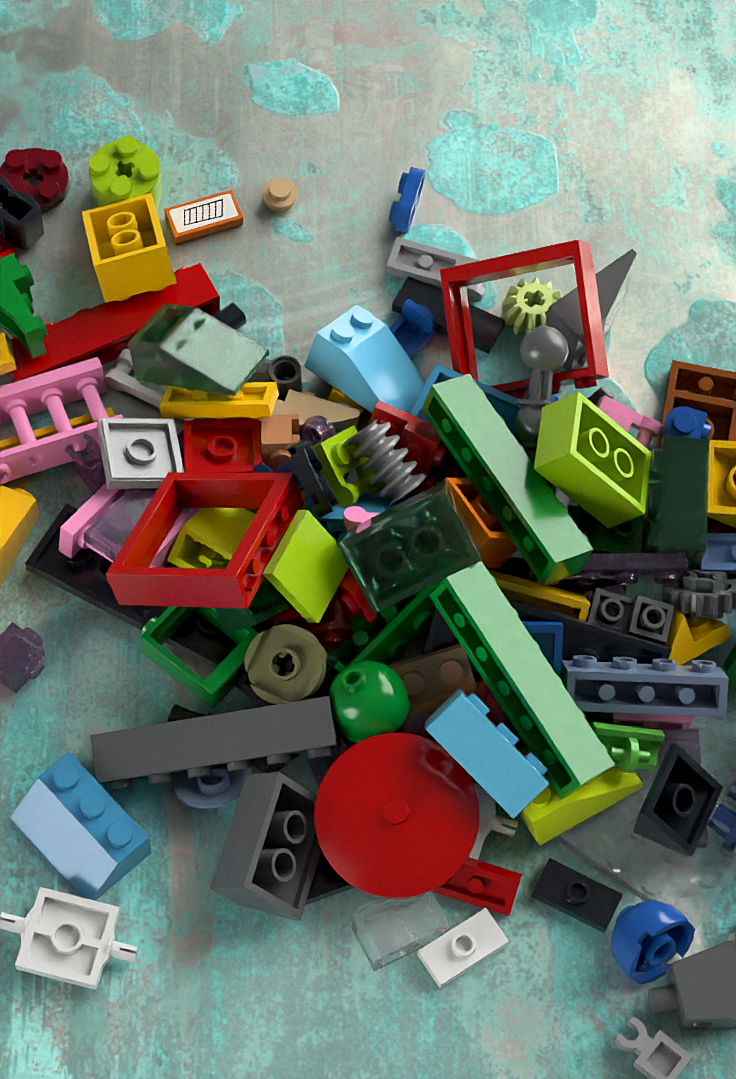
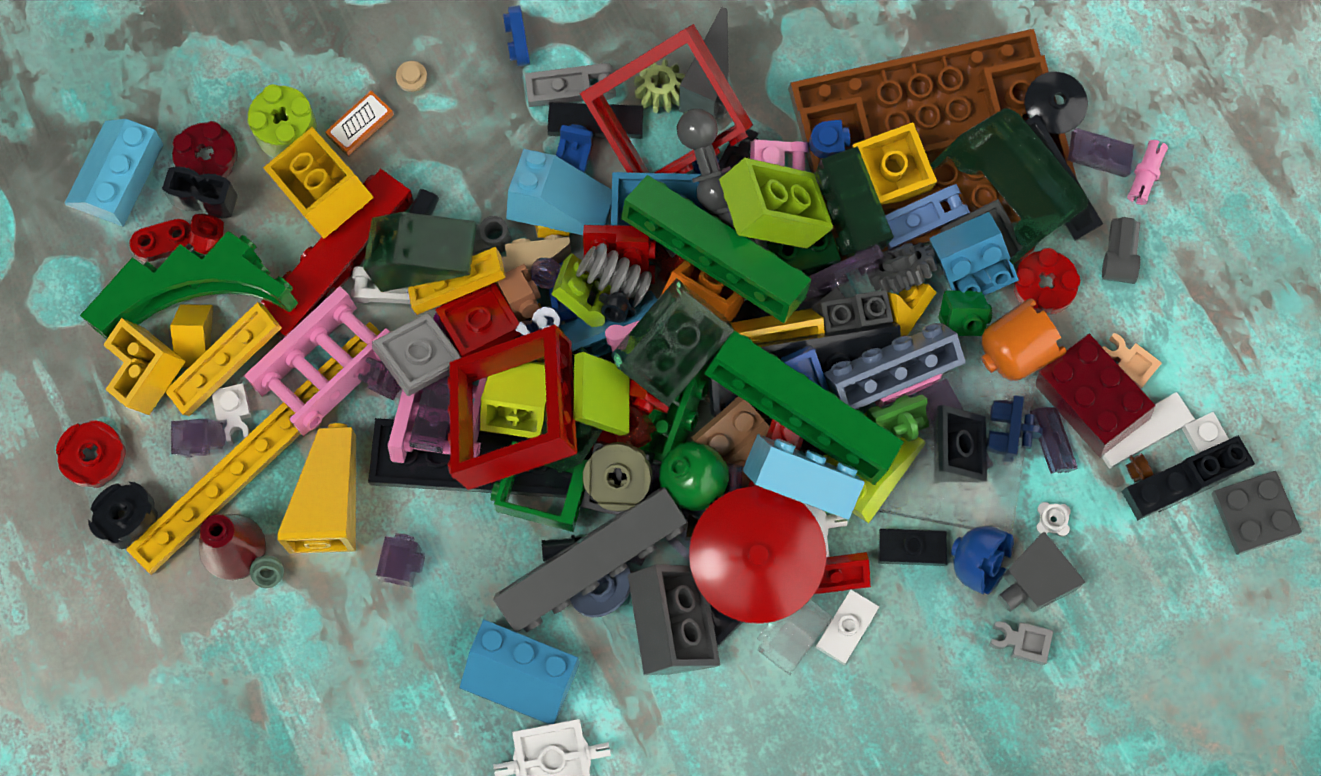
camera: 20 degrees left, 10 degrees up
black plate [287,440,339,518] -> none
none -> black plate [599,292,636,323]

